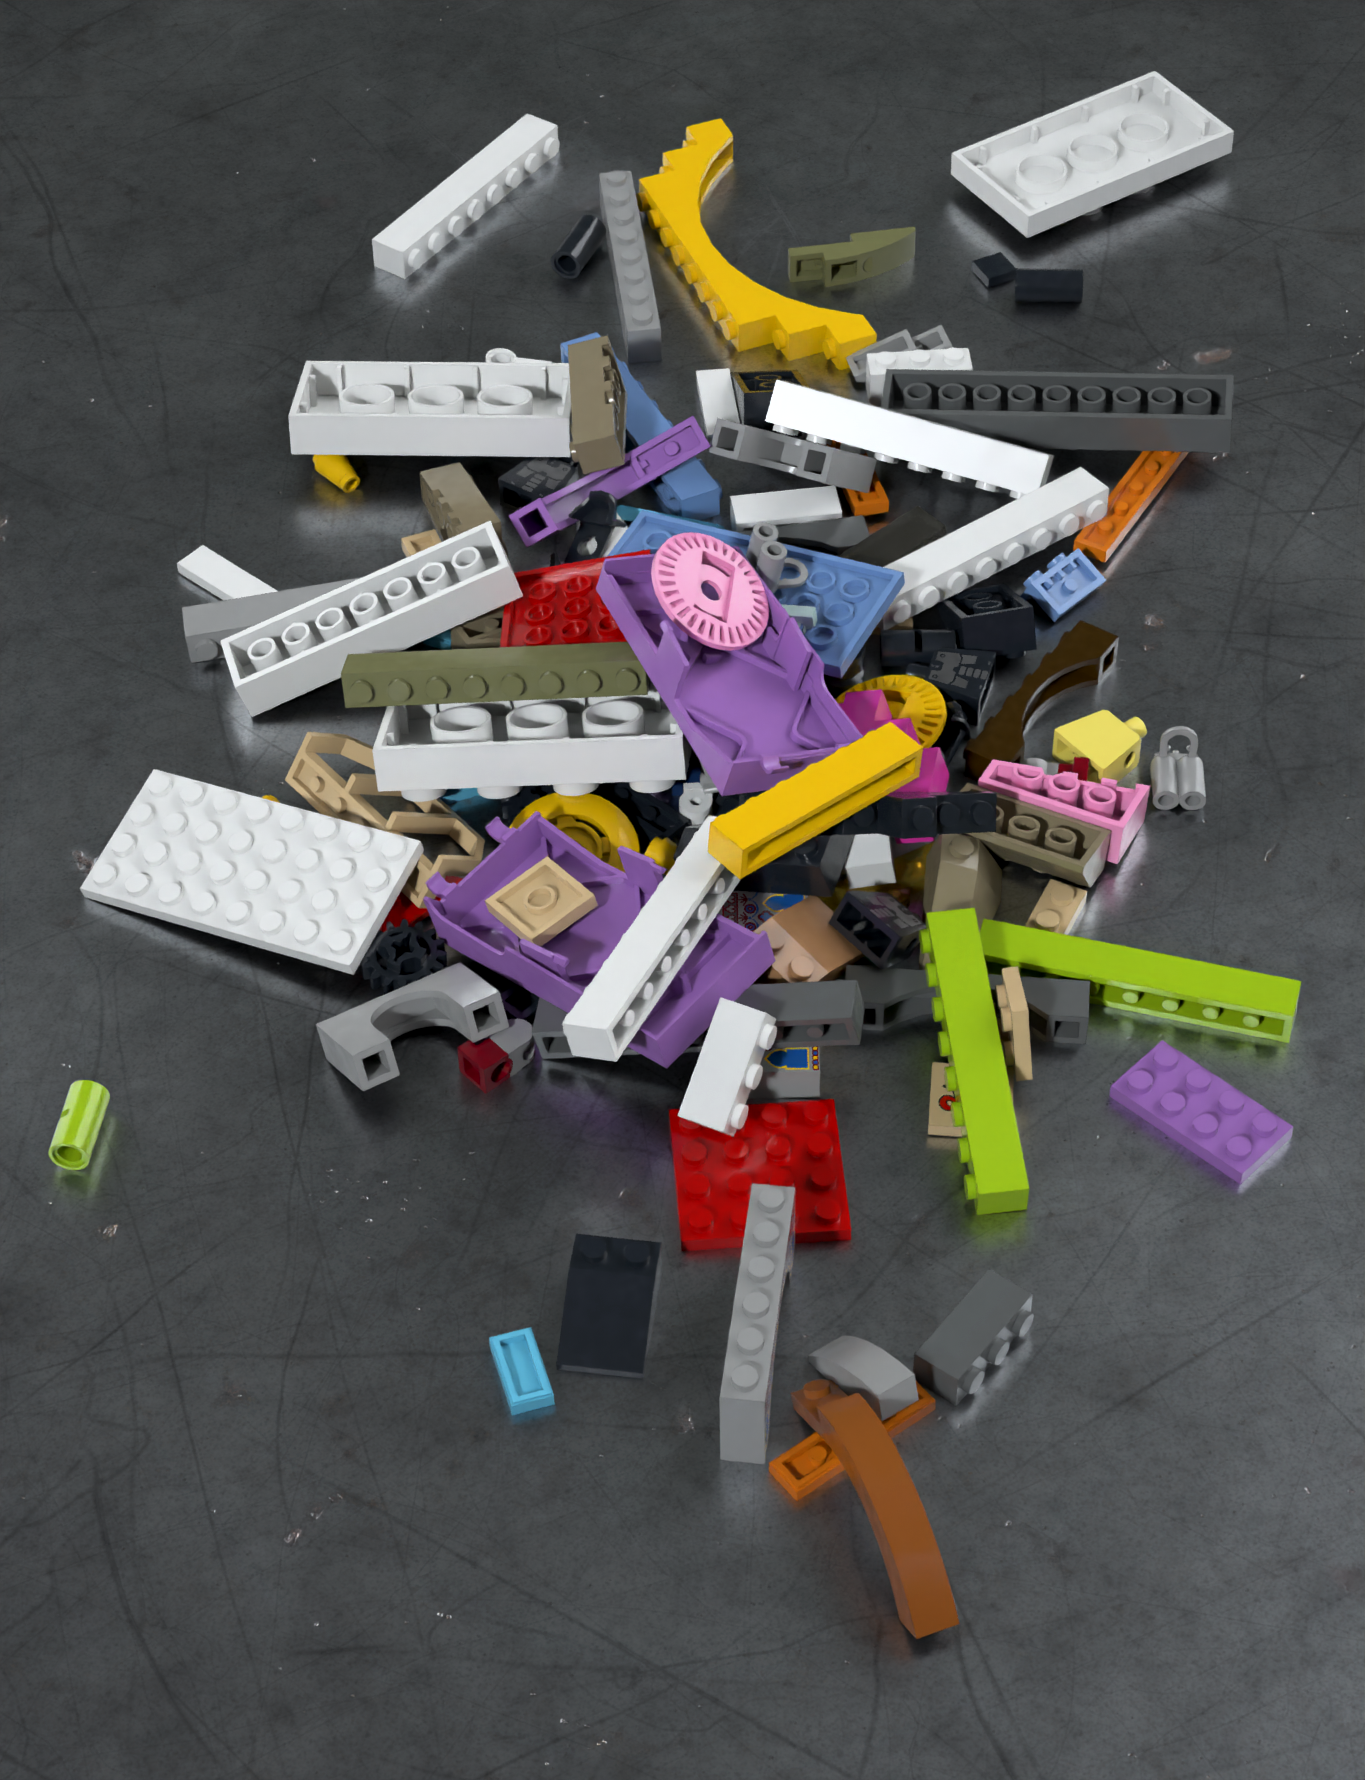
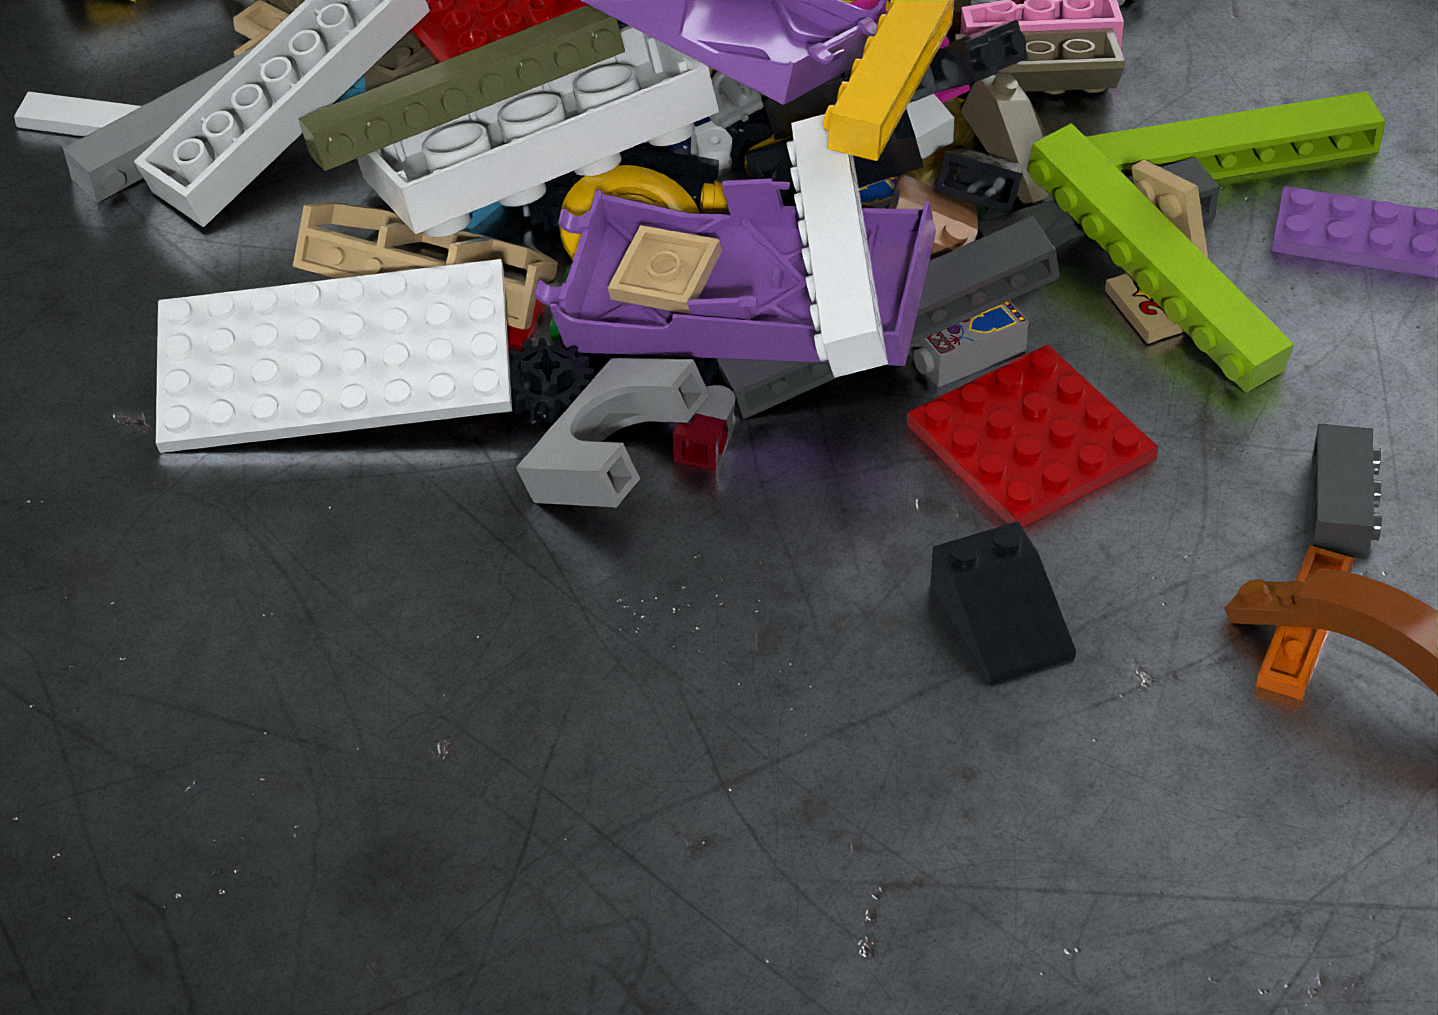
camera: 30 degrees left, 0 degrees up
lime pin [48,1080,110,1170] -> none
medium azure tile [489,1327,555,1415] -> none
white brick [677,997,777,1137] -> none
light grey arch [719,1183,795,1464] -> none
light grey slope [808,1335,919,1421] -> none
tan plate [1025,879,1087,935] -> none

